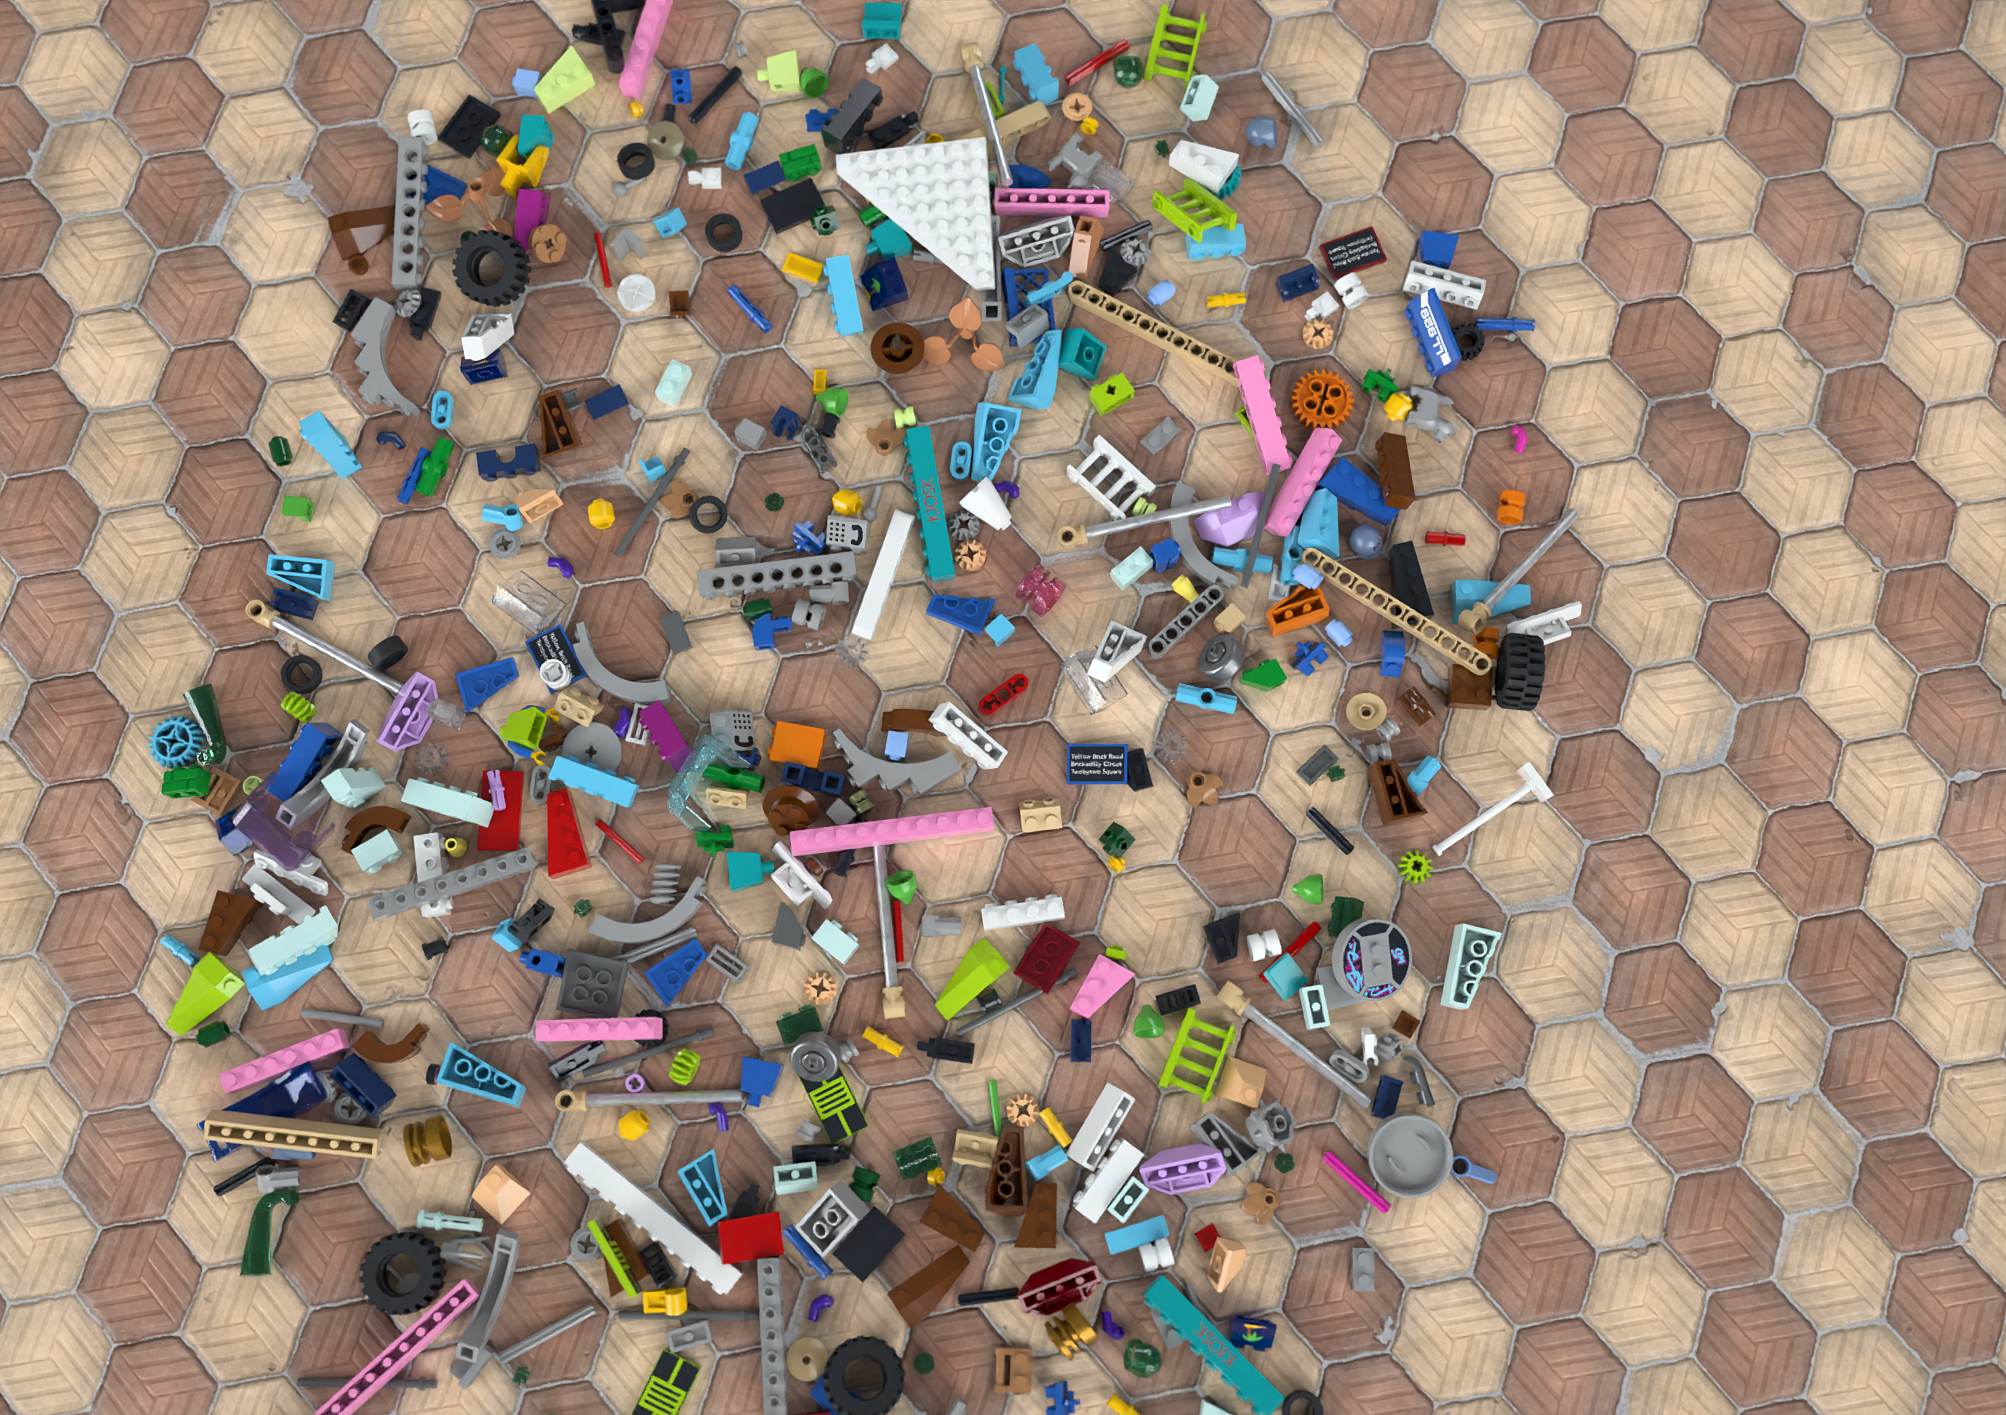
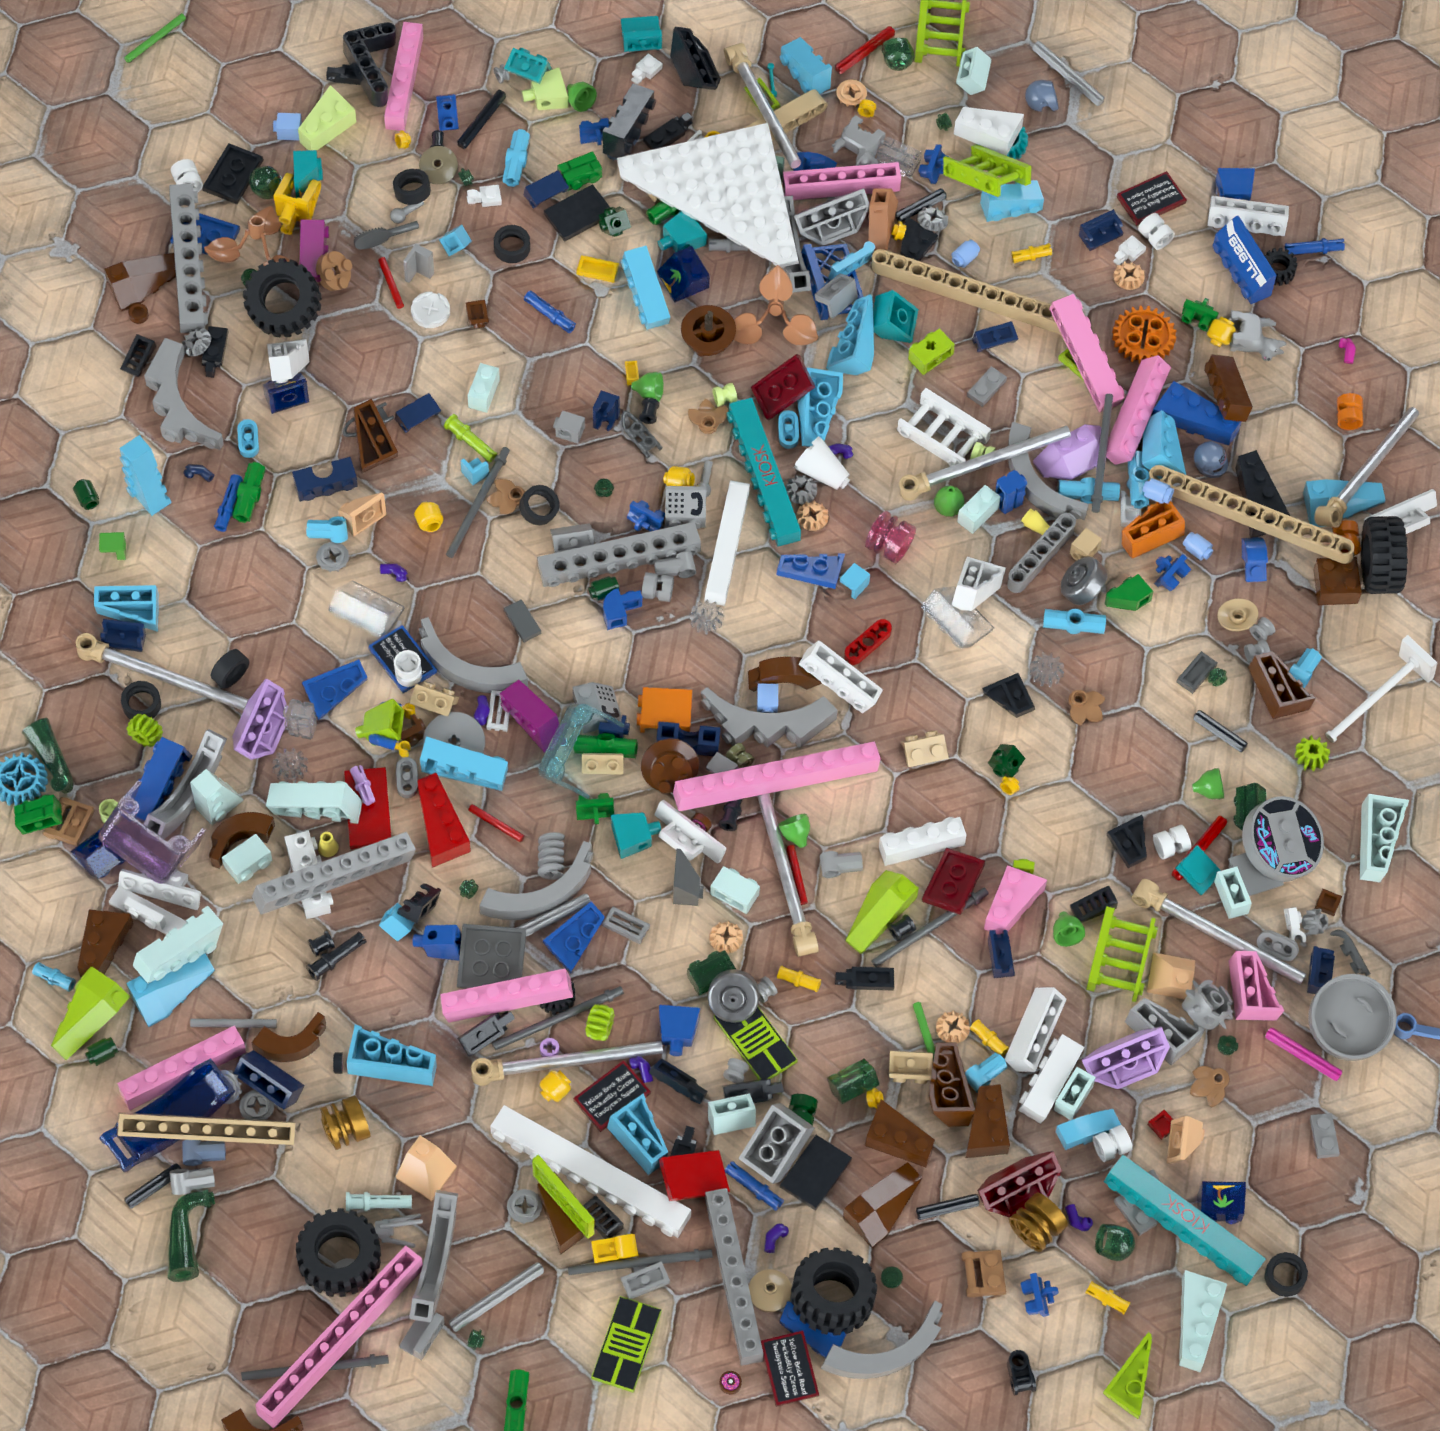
camera: 10 degrees left, 15 degrees down
black tile [1067,744,1128,785] -> none
reddish brown hips [1397,686,1436,727] -> none
red axle [1425,531,1466,547] -> none
none -> black pin [306,931,367,981]
none -> dark grey piece [354,221,419,250]
none -> lime pin [443,414,498,463]
none -> teal bracket [504,47,552,84]
none -> black tile [573,1060,651,1132]
none -> black hinge [649,1059,708,1104]
none -> black wedge [670,27,721,90]
none -> dark red tile [751,354,815,420]
none -> yellow plate [891,221,906,240]
none -> blue hips [918,144,949,184]
none -> bright green helmet [934,486,964,517]
none -> dark blue hinge [972,321,1018,353]
none -> bright pink wedge [1229,951,1284,1021]

